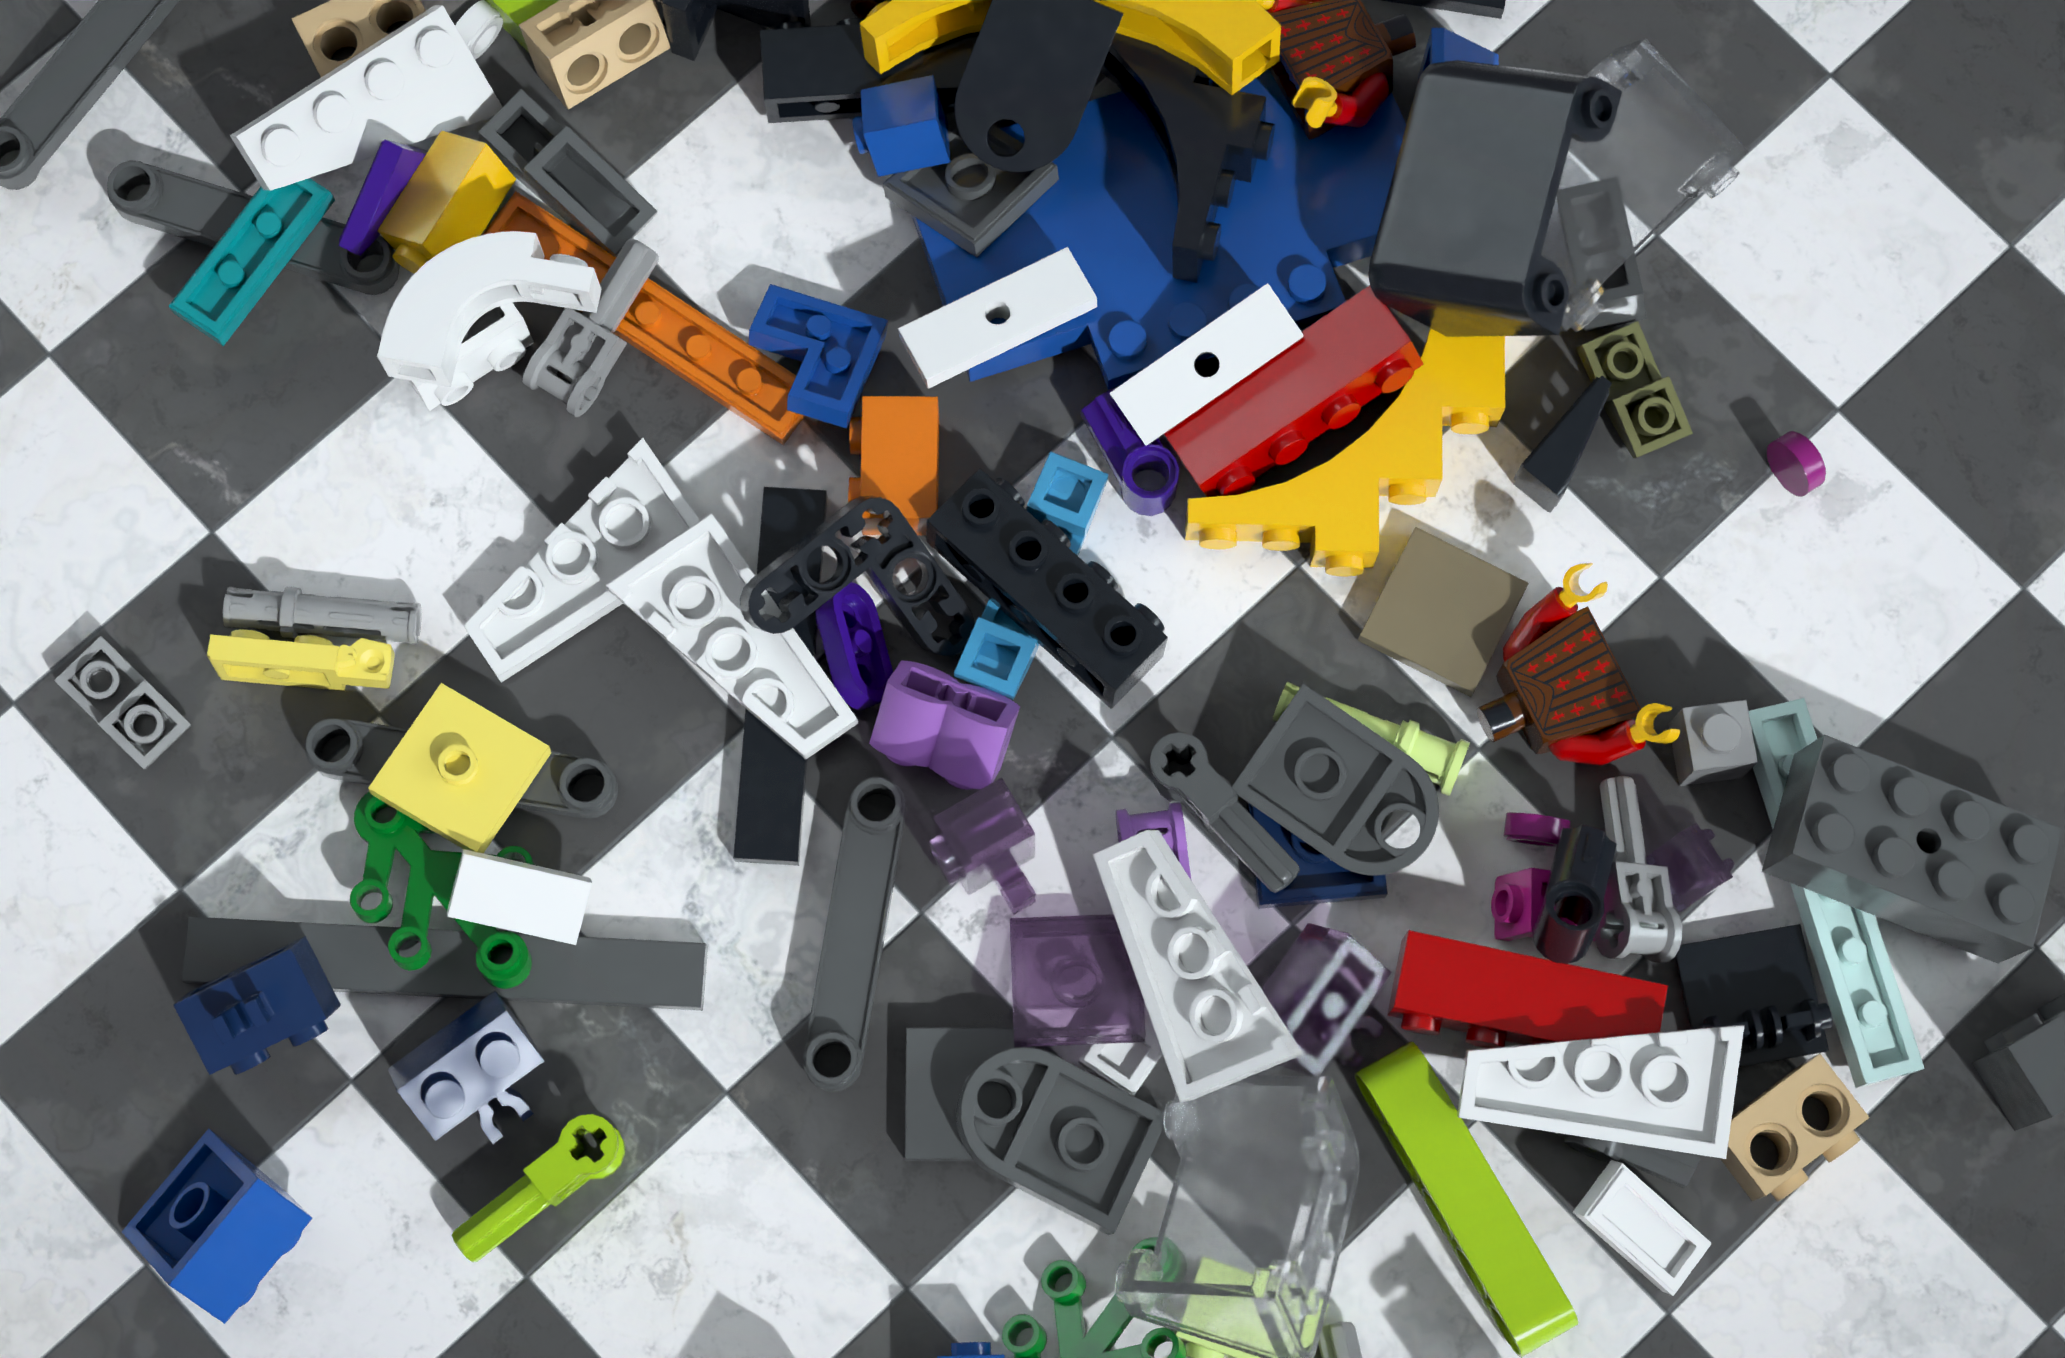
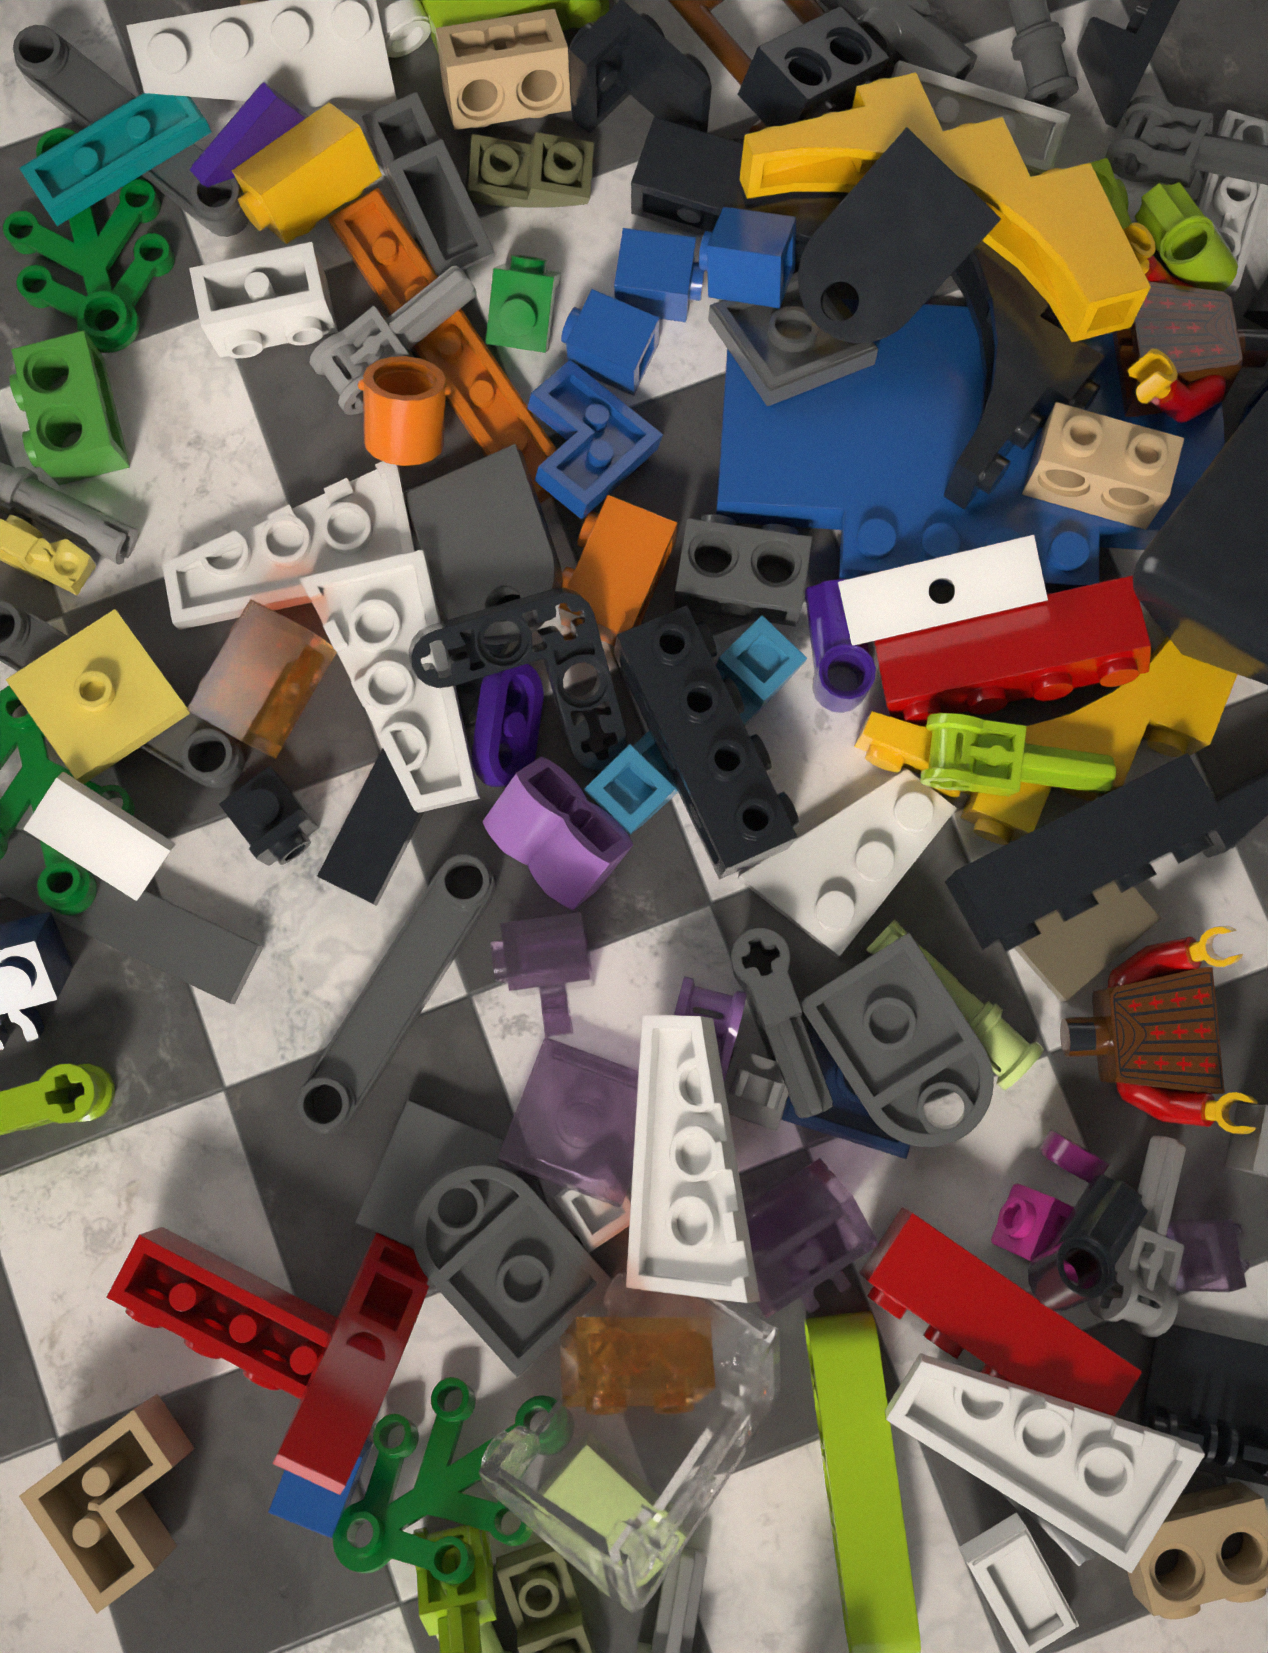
camera: 25 degrees right, 5 degrees up
white arch [377,231,602,387] -> none
white tile [898,247,1097,389] -> none
none -> green plant [3,128,175,353]
none -> bright green brick [9,331,130,486]
none -> red brick [106,1227,337,1399]
none -> clear orange brick [187,599,337,759]
none -> black bracket [219,766,319,866]
none -> red slope [272,1233,429,1495]
none -> orange piece [357,356,451,466]
none -> dark grey tile [404,444,562,645]
none -> olive slope [466,132,594,208]
none -> green bracket [486,255,561,353]
none -> clear orange brick [560,1317,716,1415]
none -> blue brick [561,289,659,396]
none -> blue brick [614,228,705,322]
none -> dark grey brick [674,514,812,627]
none -> light grey tile [724,1047,788,1131]
none -> white wing [738,769,957,958]
none -> lime connector [920,713,1116,797]
none -> black brick [945,753,1228,952]
none -> tan brick [1022,402,1184,530]

